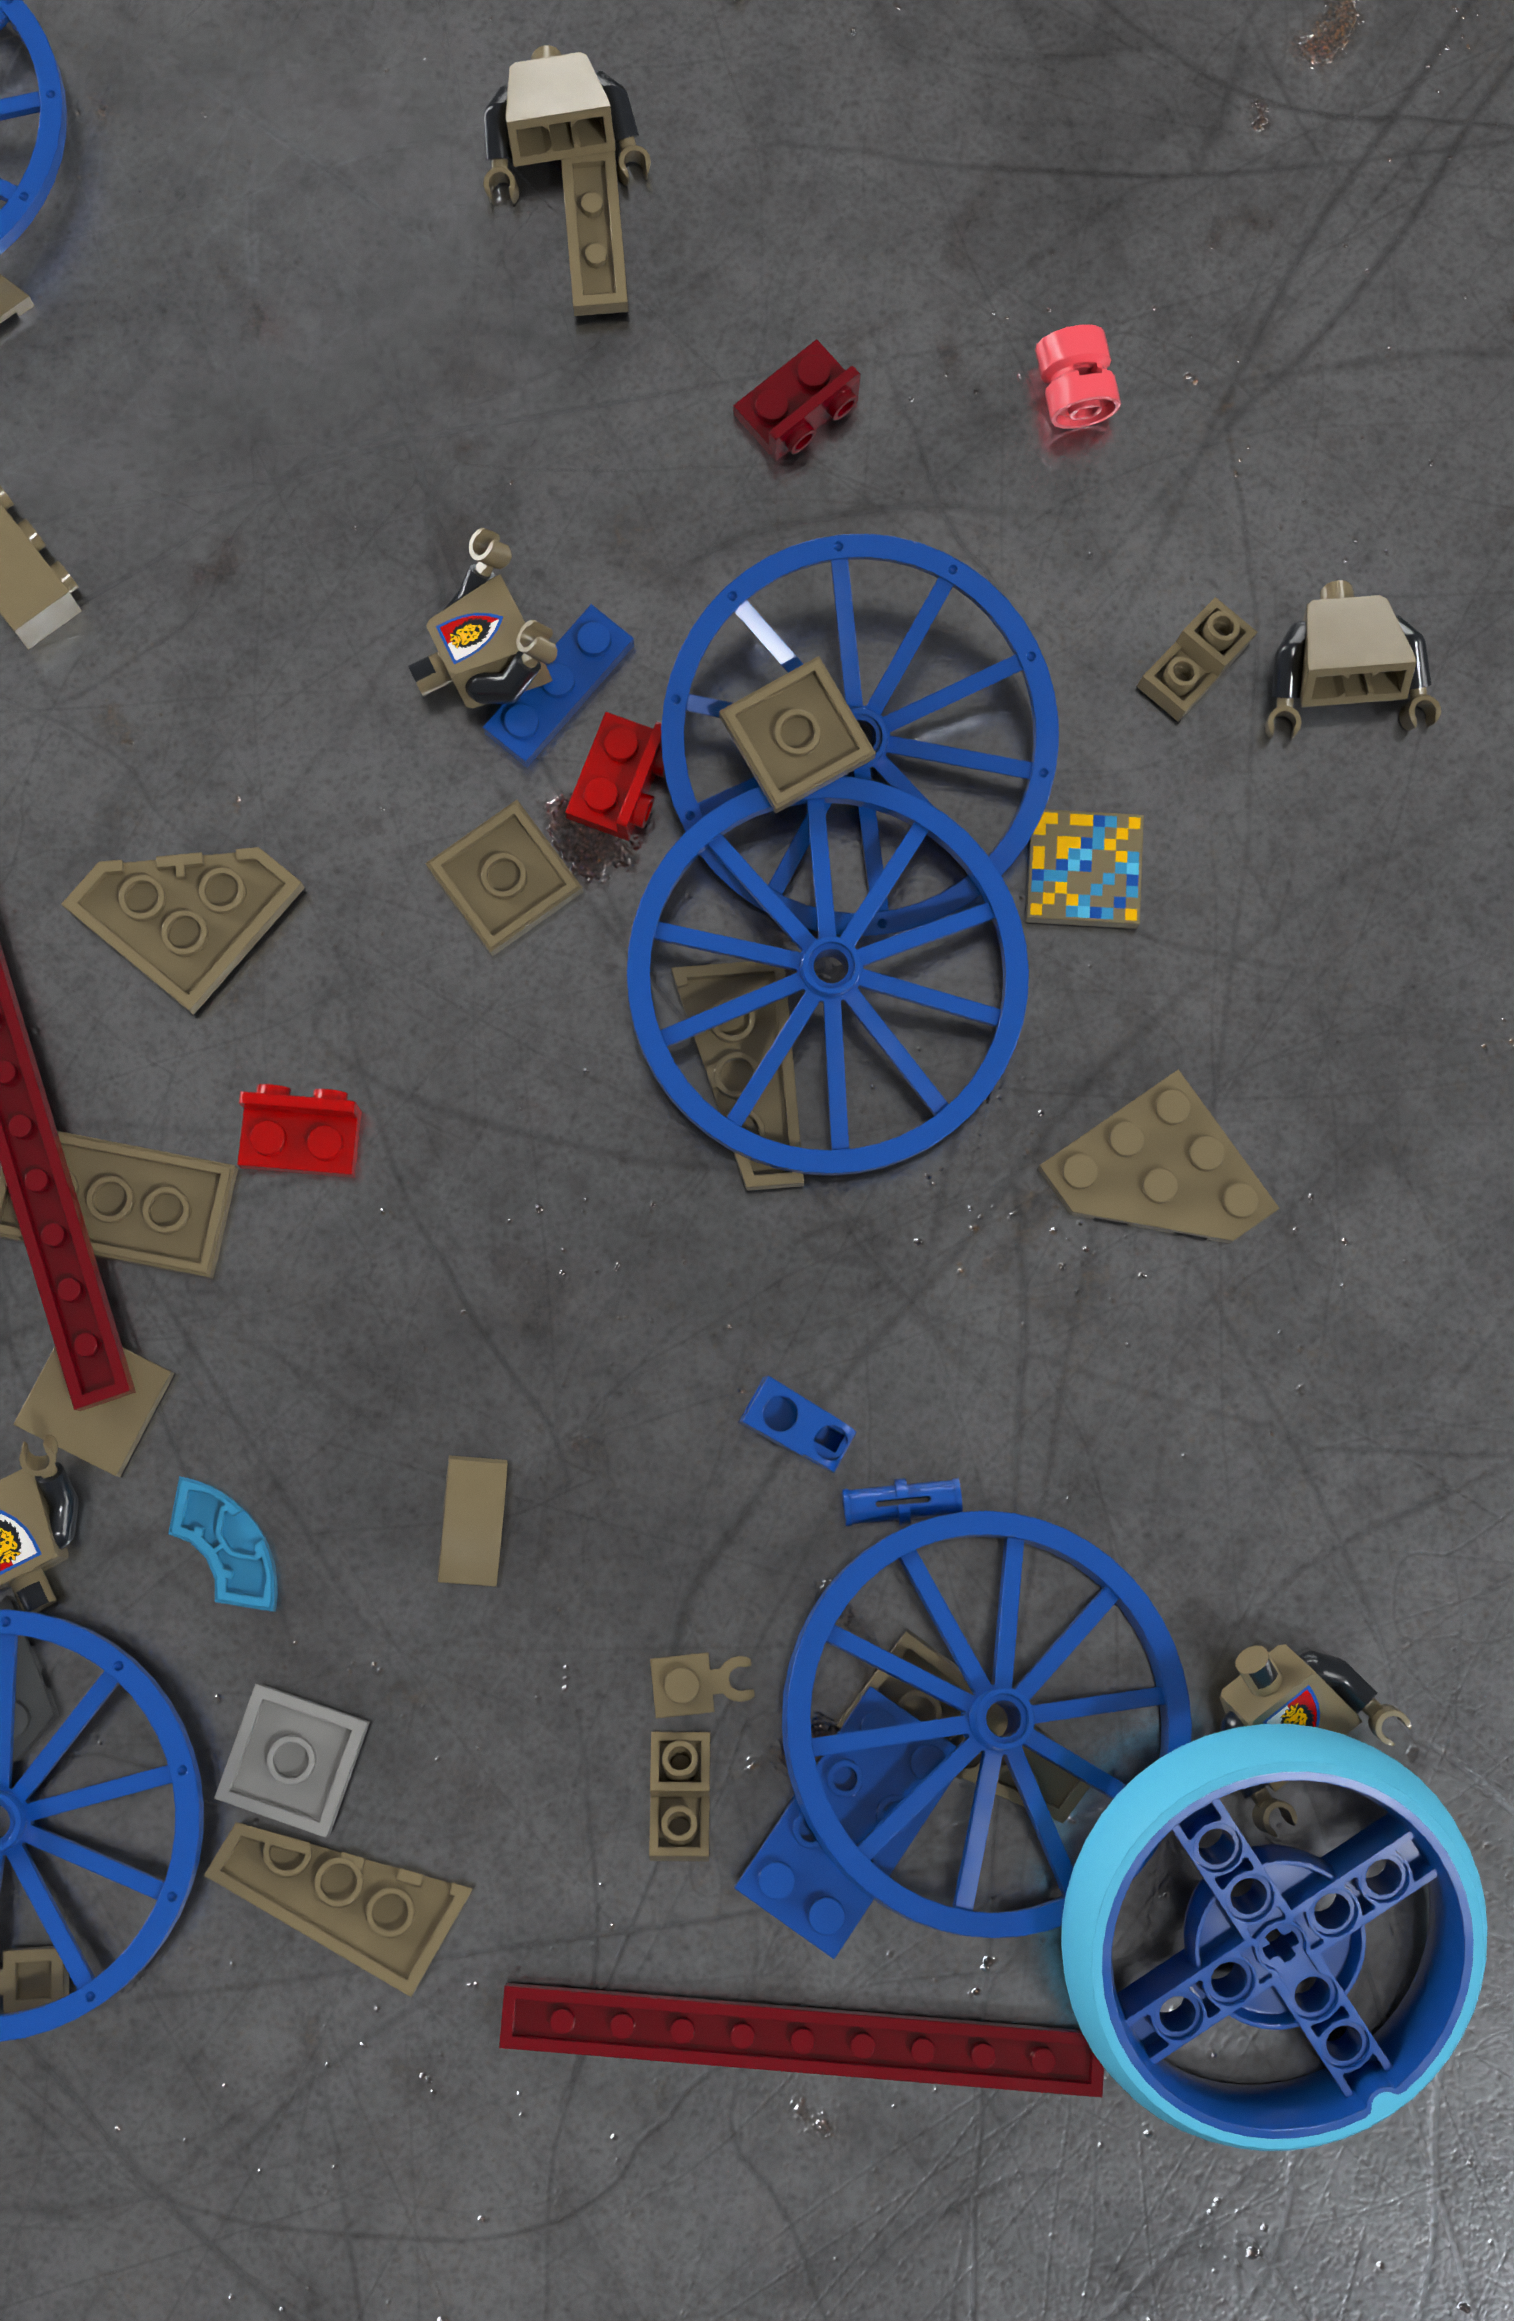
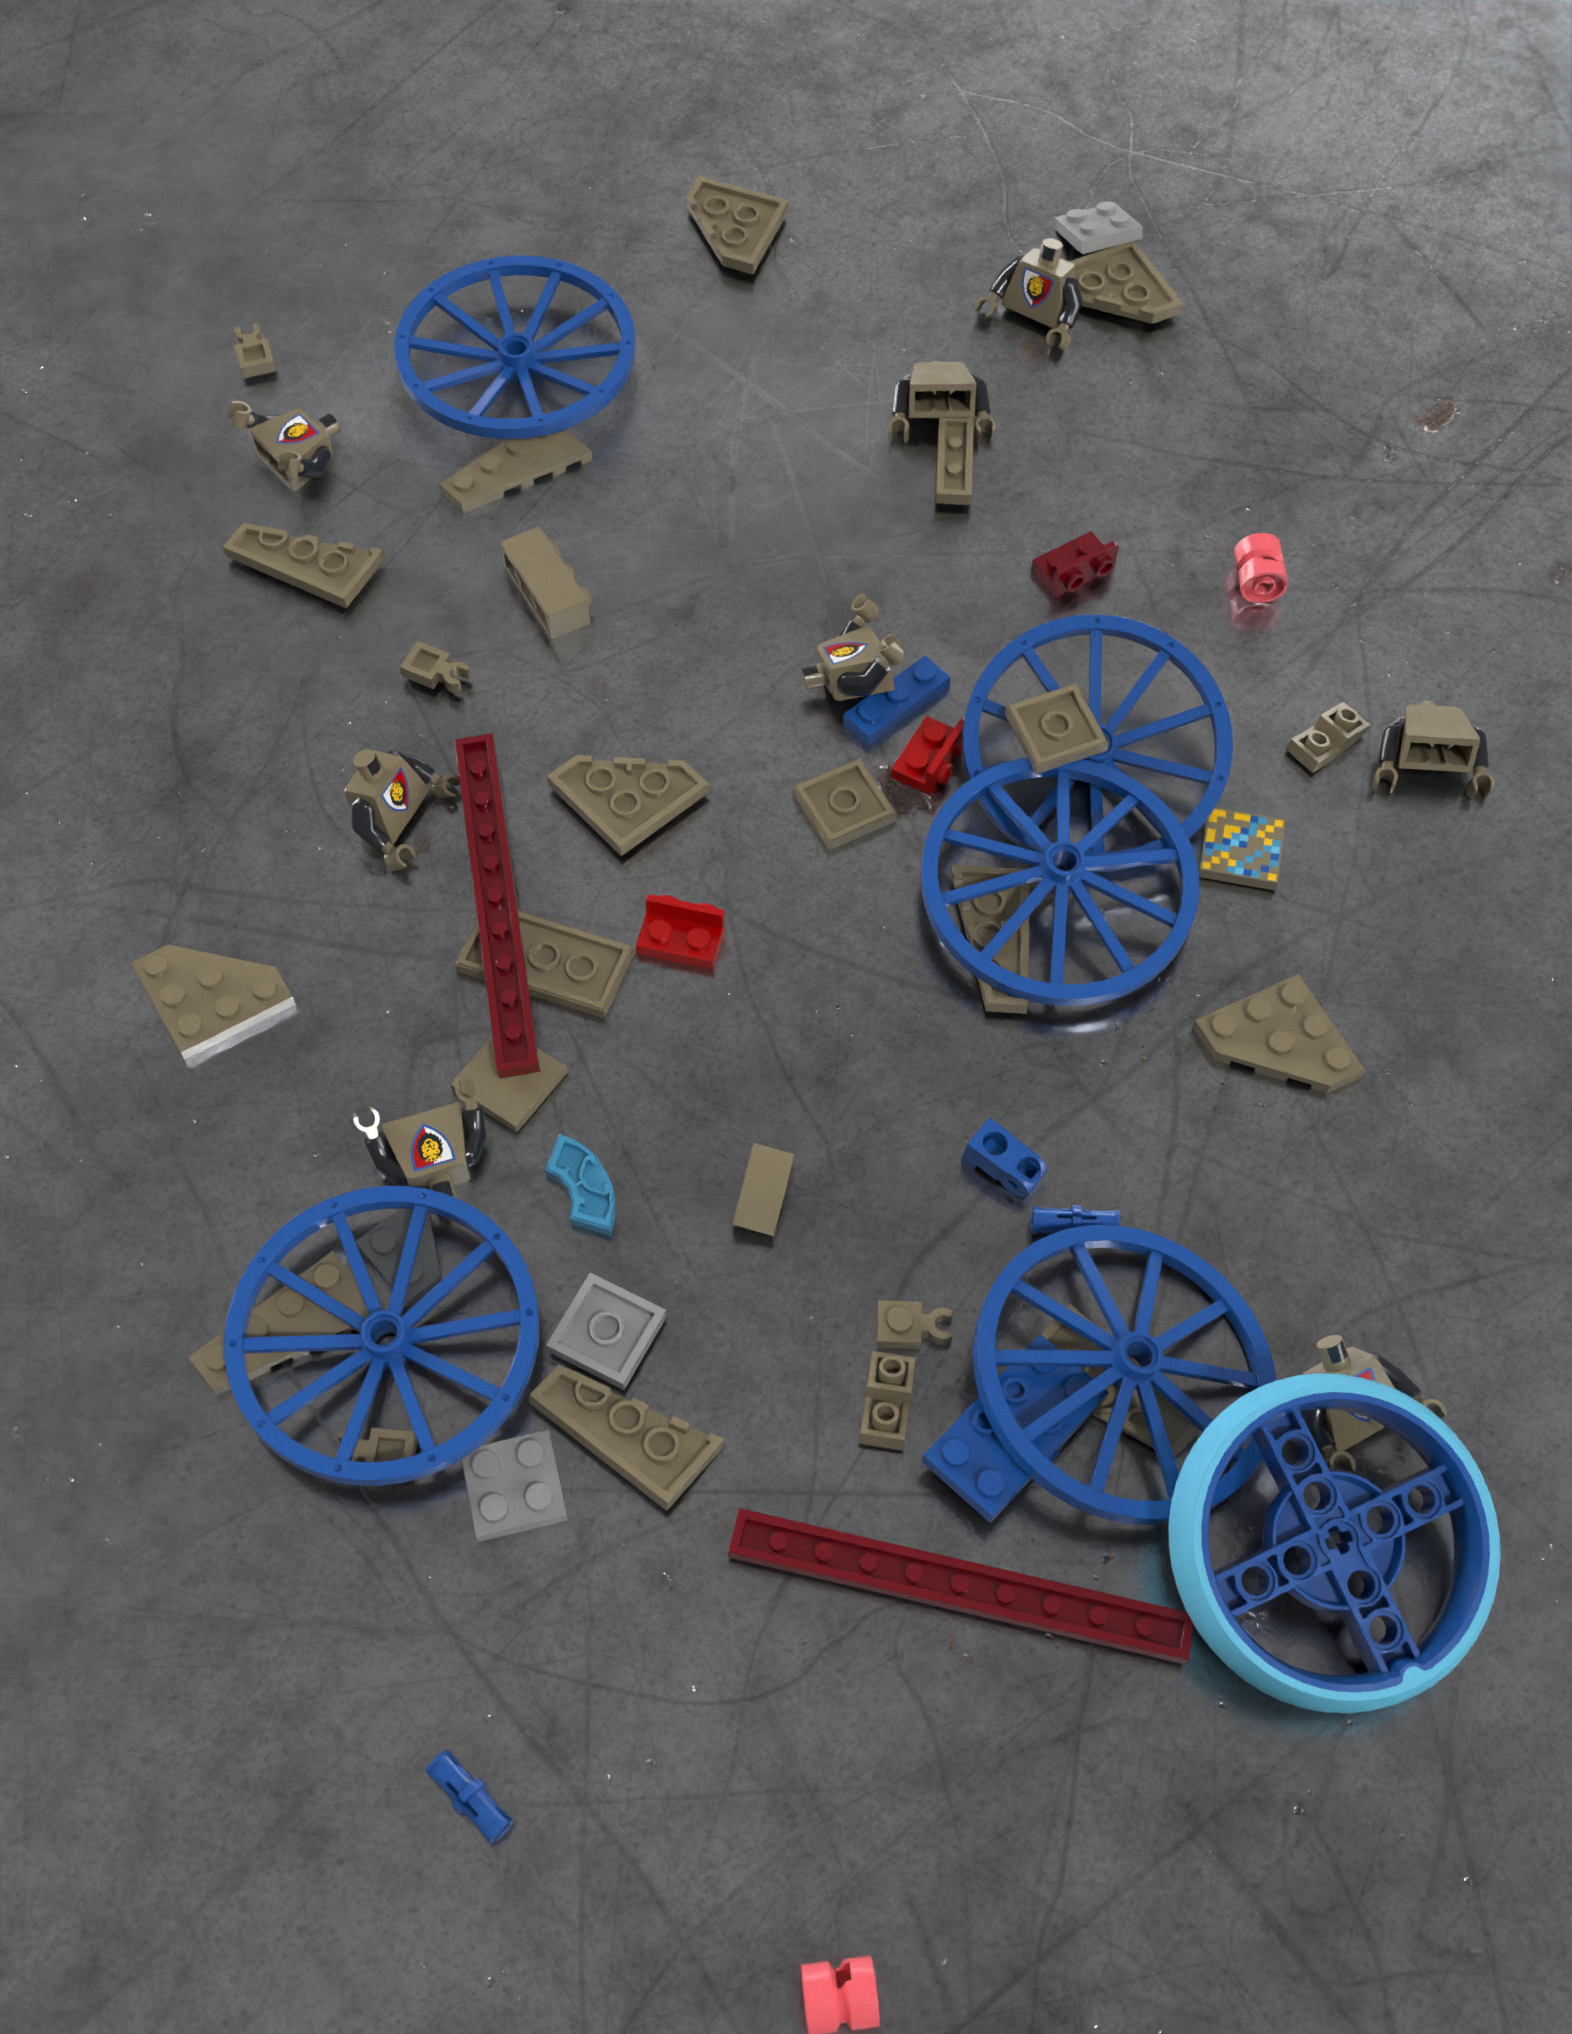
camera: 10 degrees right, 20 degrees down
none -> light grey plate [462,1430,568,1542]

